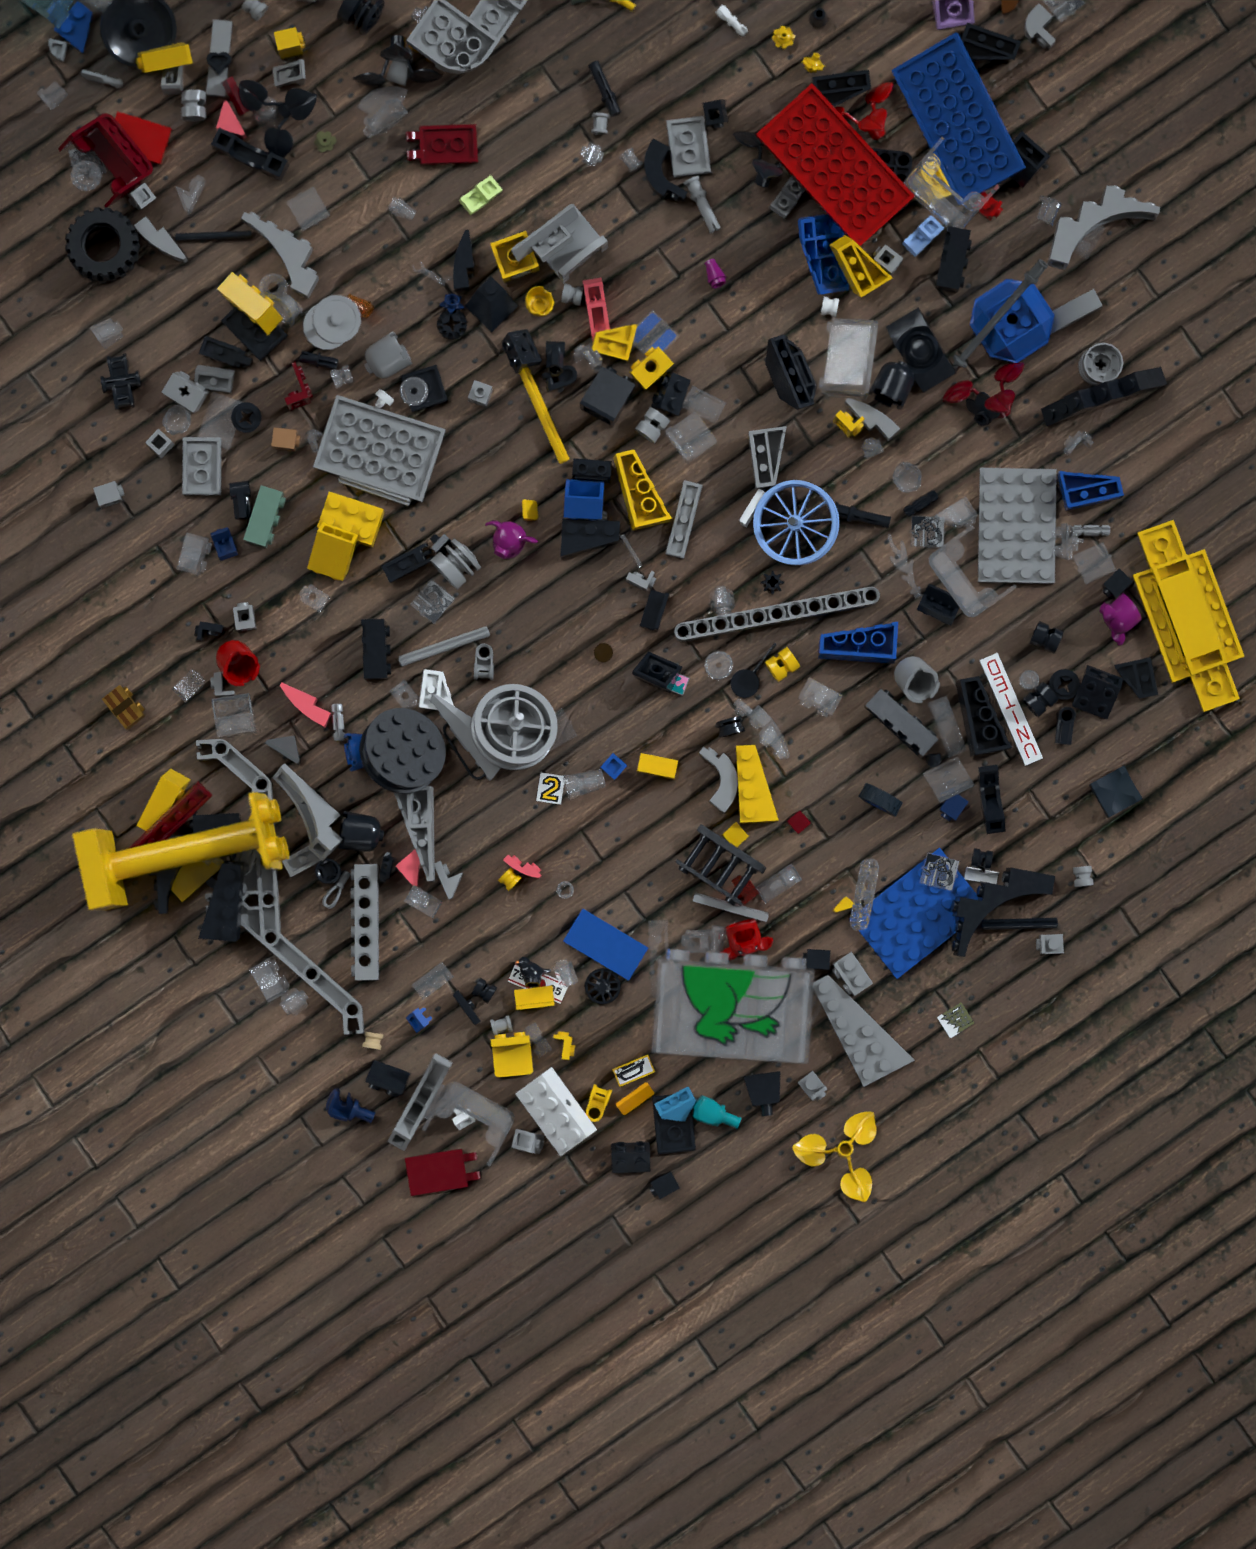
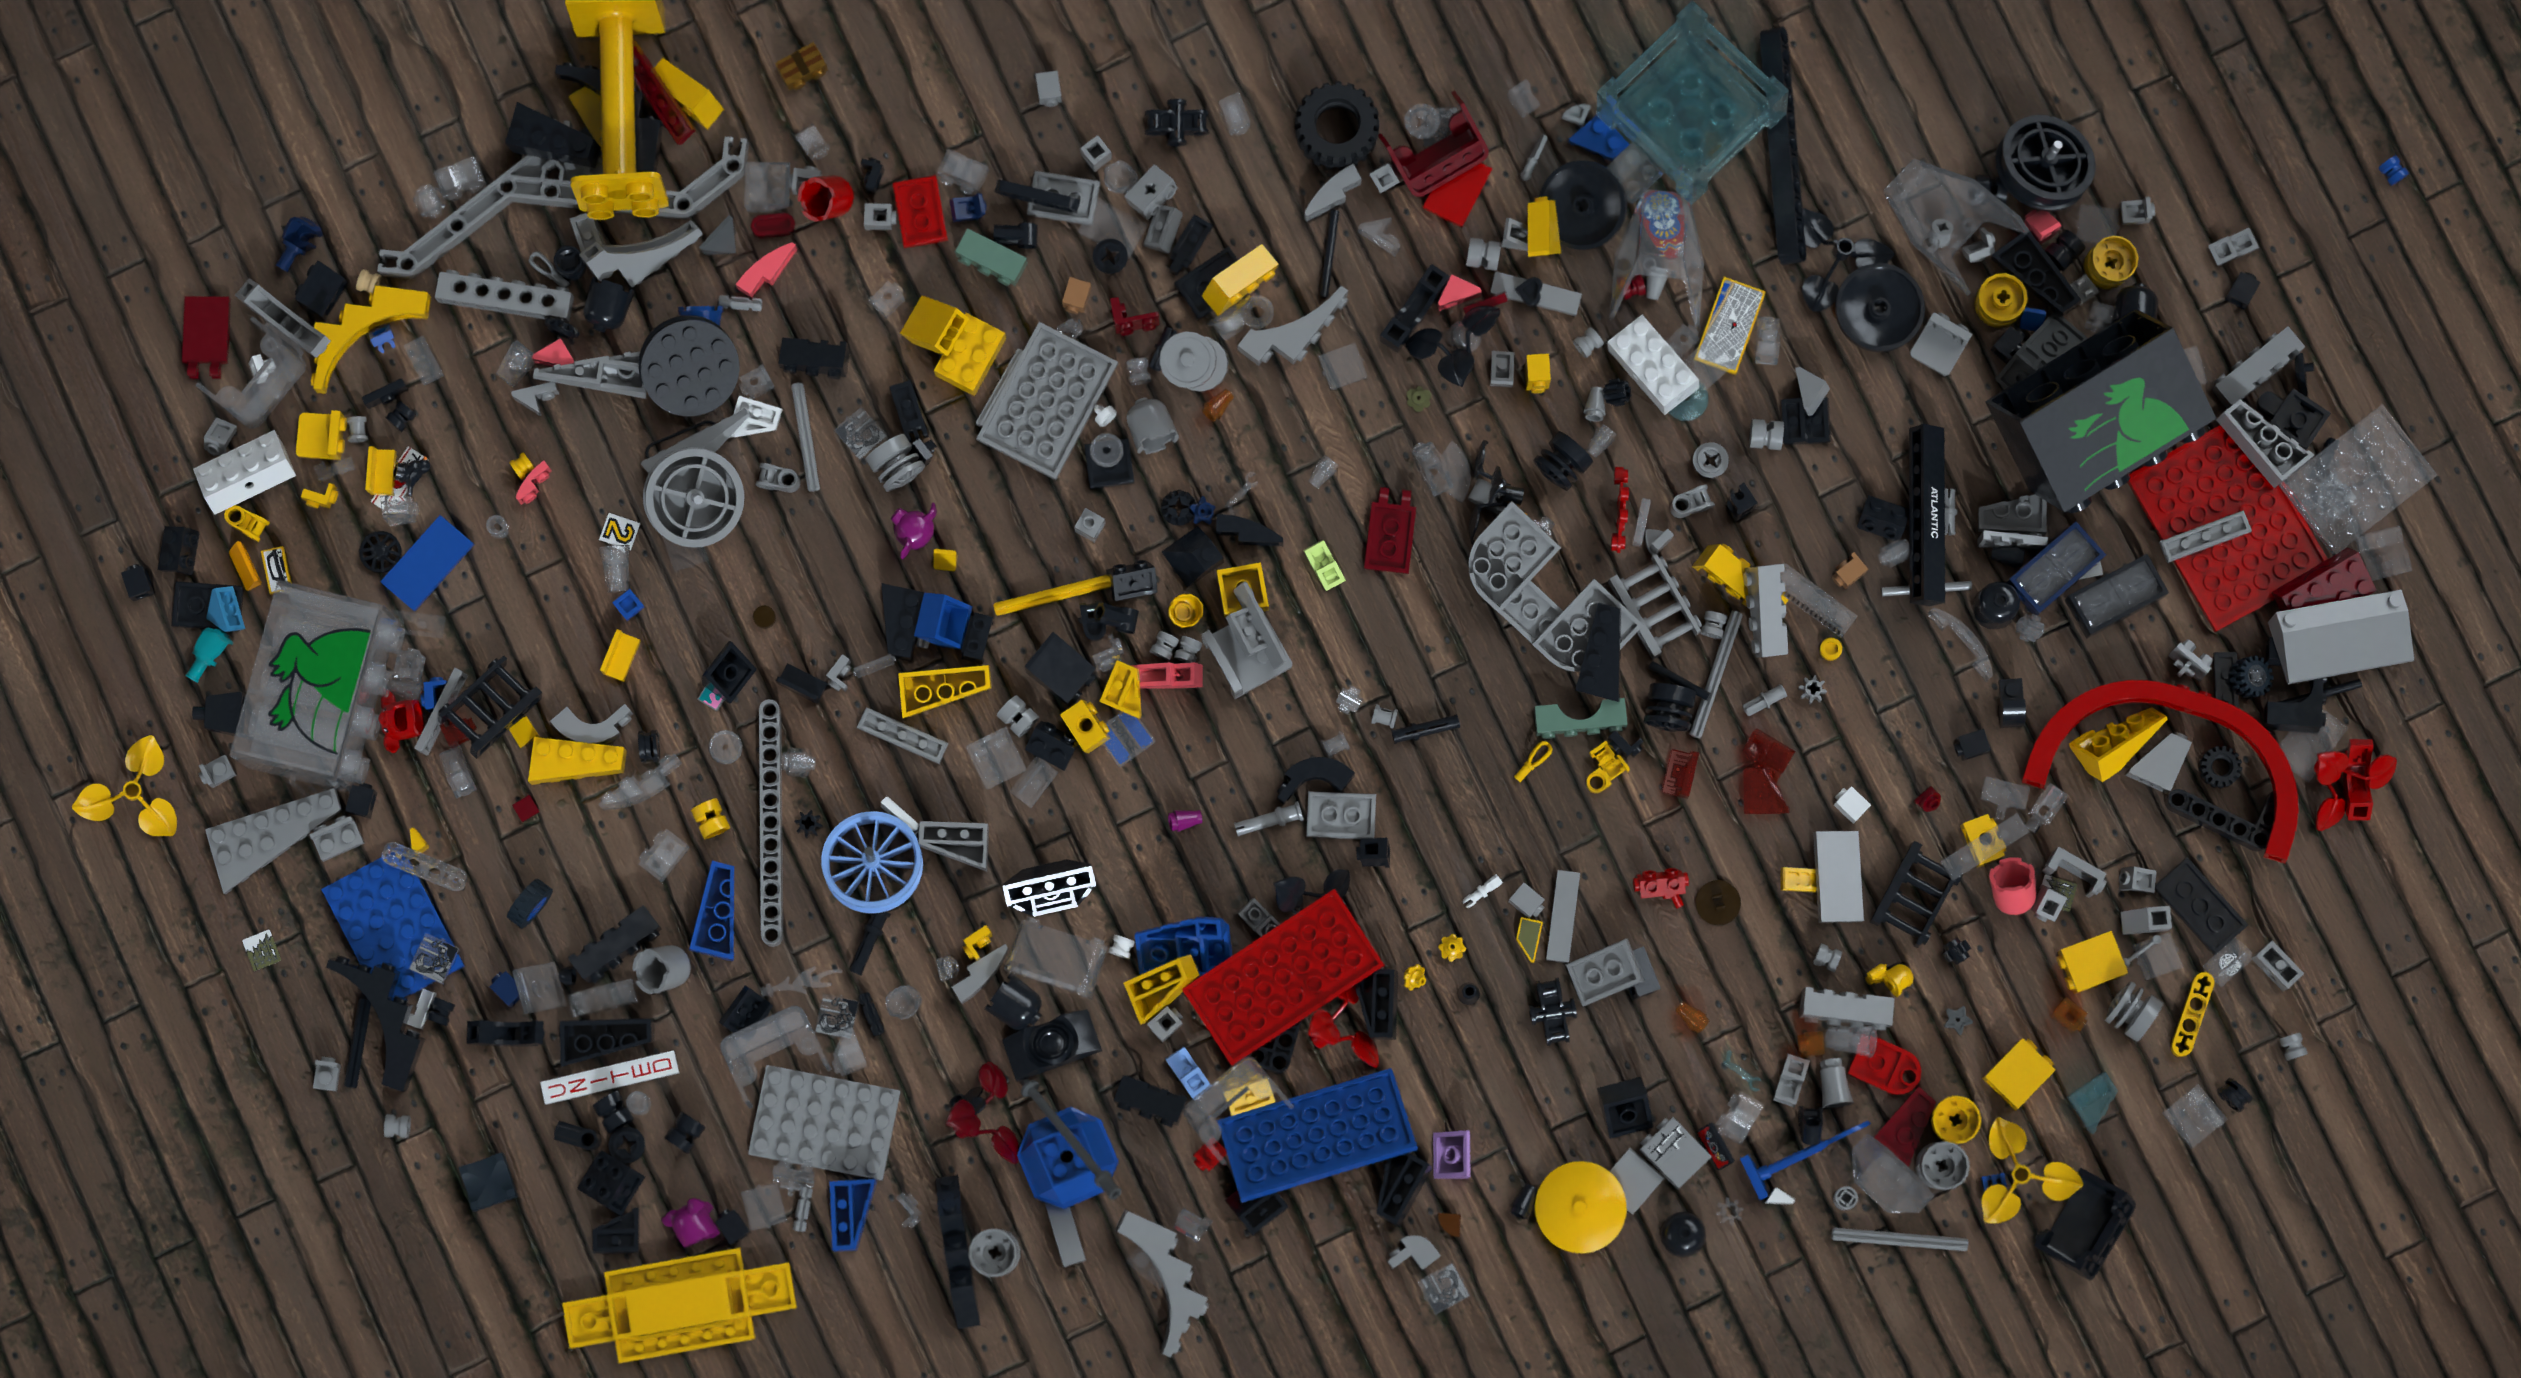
camera: 100 degrees right, 5 degrees down
black piece [731,643,777,698] -> none
none -> yellow arch [311,285,431,394]
none -> blue bracket [421,677,448,712]
none -> dark red tile [751,213,796,238]
none -> red tile [893,175,948,248]
none -> black beam [994,180,1080,213]
none -> light grey wheel [1150,631,1179,661]

